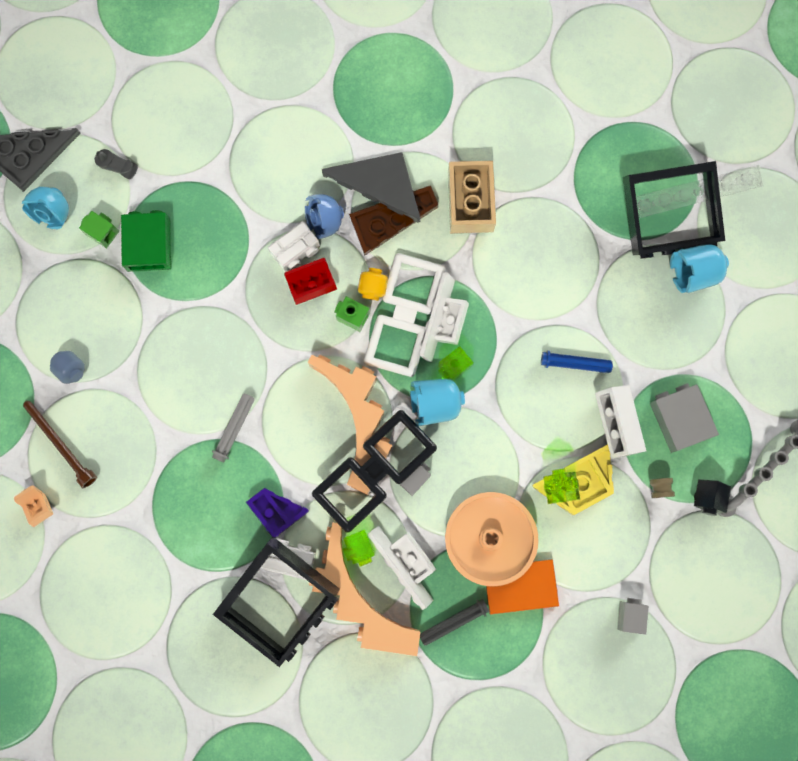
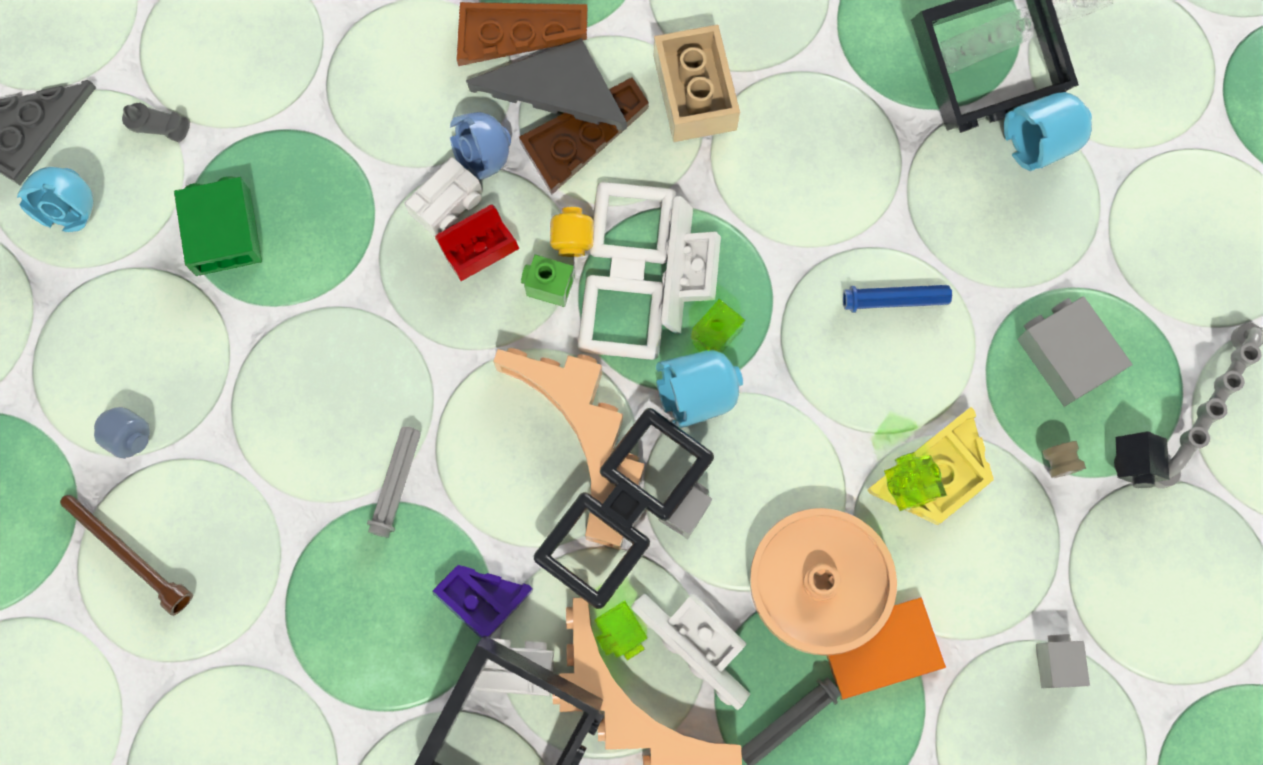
camera: 10 degrees left, 5 degrees down
light nougat bracket [14,485,53,527] -> none
bright green brick [79,211,119,249] -> none
white brick [595,385,646,459] -> none
none -> dark orange wing [457,2,588,66]

